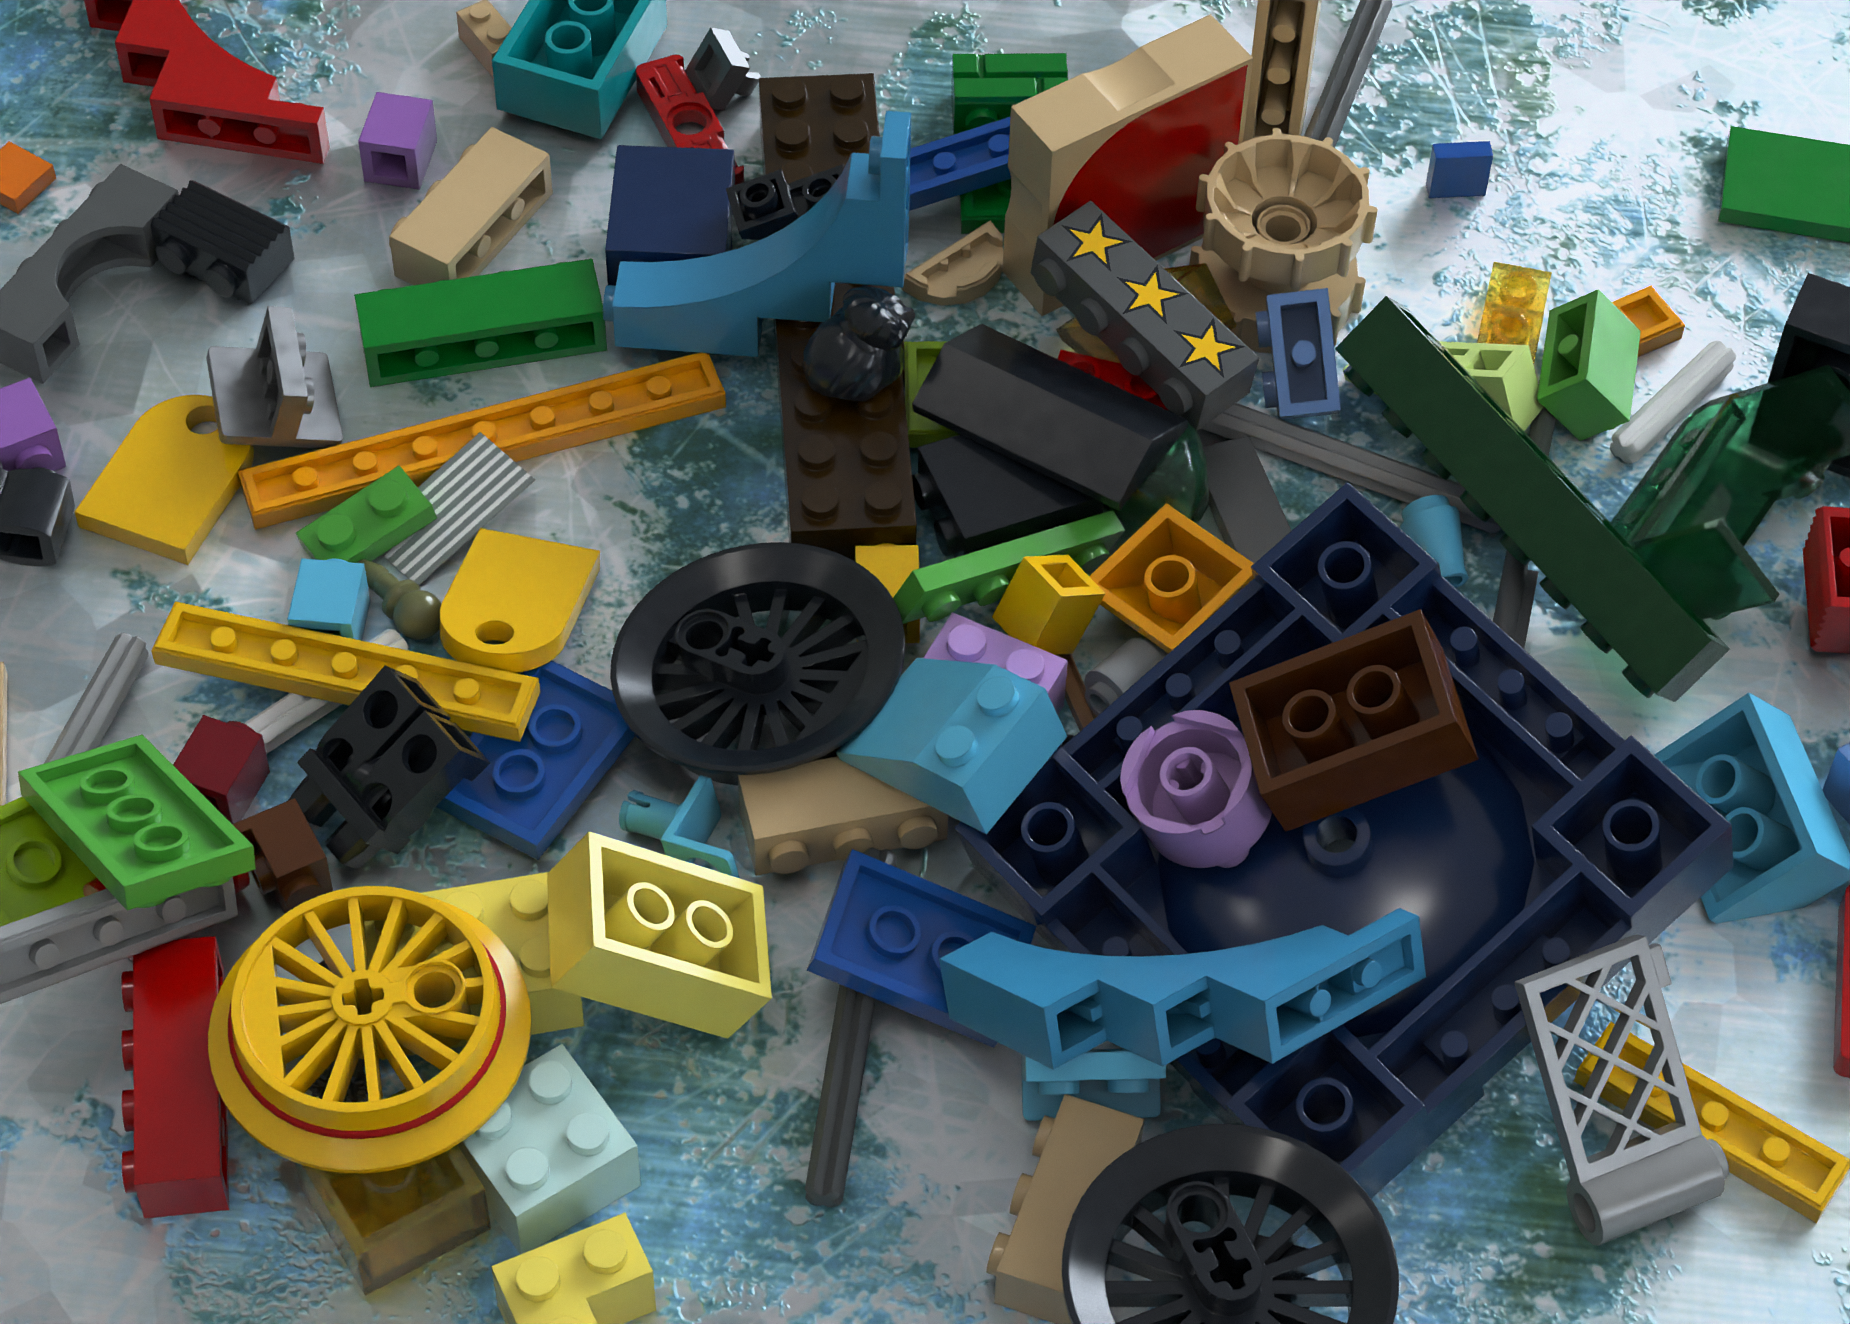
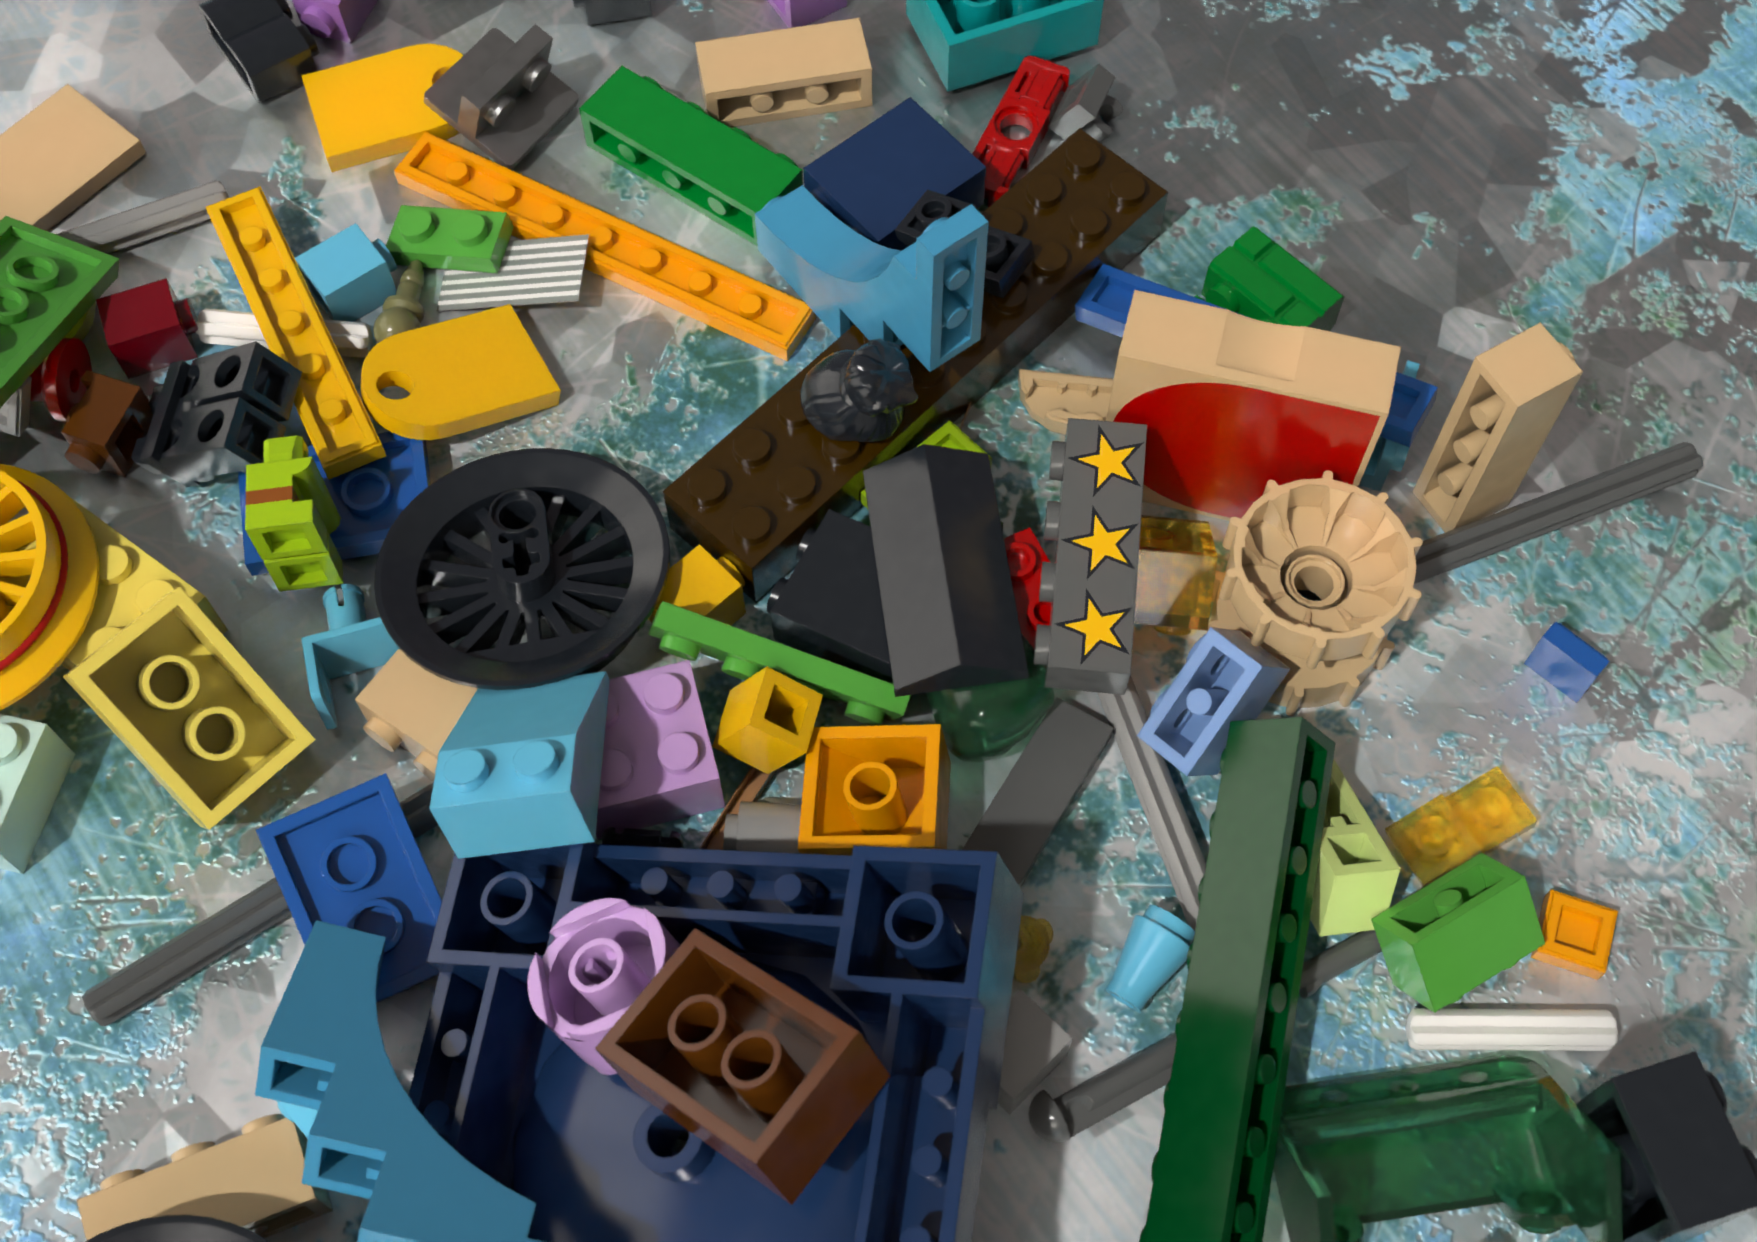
camera: 50 degrees right, 10 degrees up
none -> lime hips [245,435,343,592]

